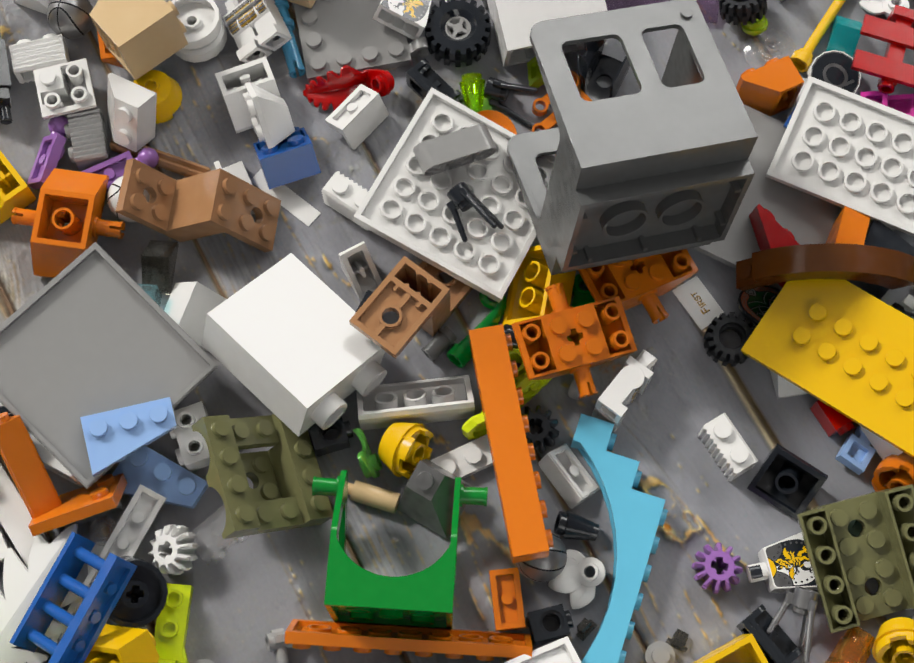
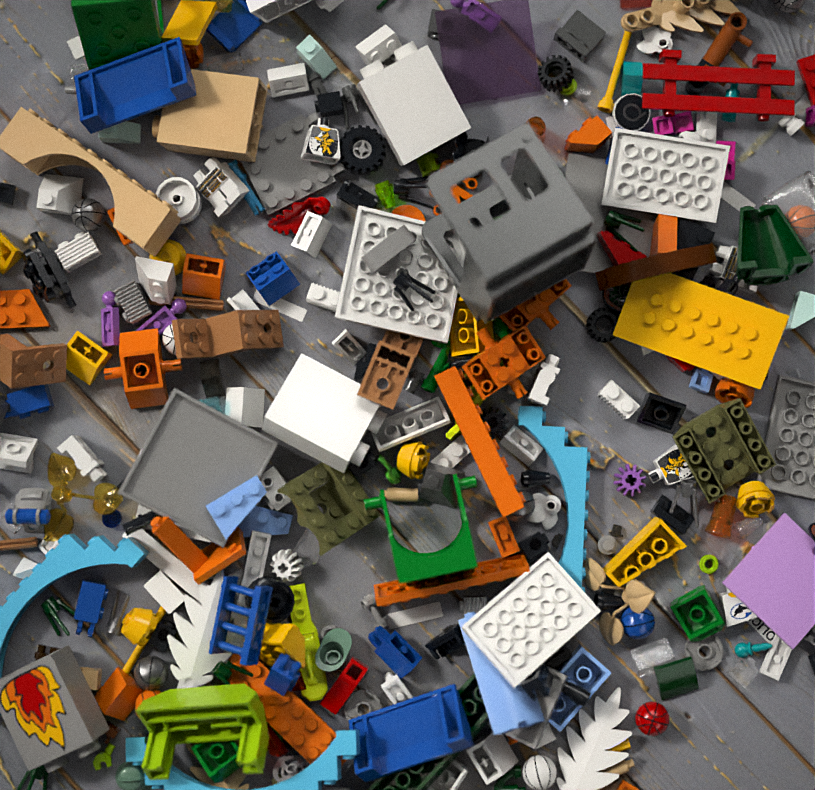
camera: 15 degrees left, 15 degrees up
white slope [33,58,97,120] -> none
white slope [215,56,281,134] -> none
white slope [243,82,295,149] -> none
white sticker [672,275,724,330] -> none
none -> orange slope [182,253,227,300]
none -> dark green plant [603,210,645,252]

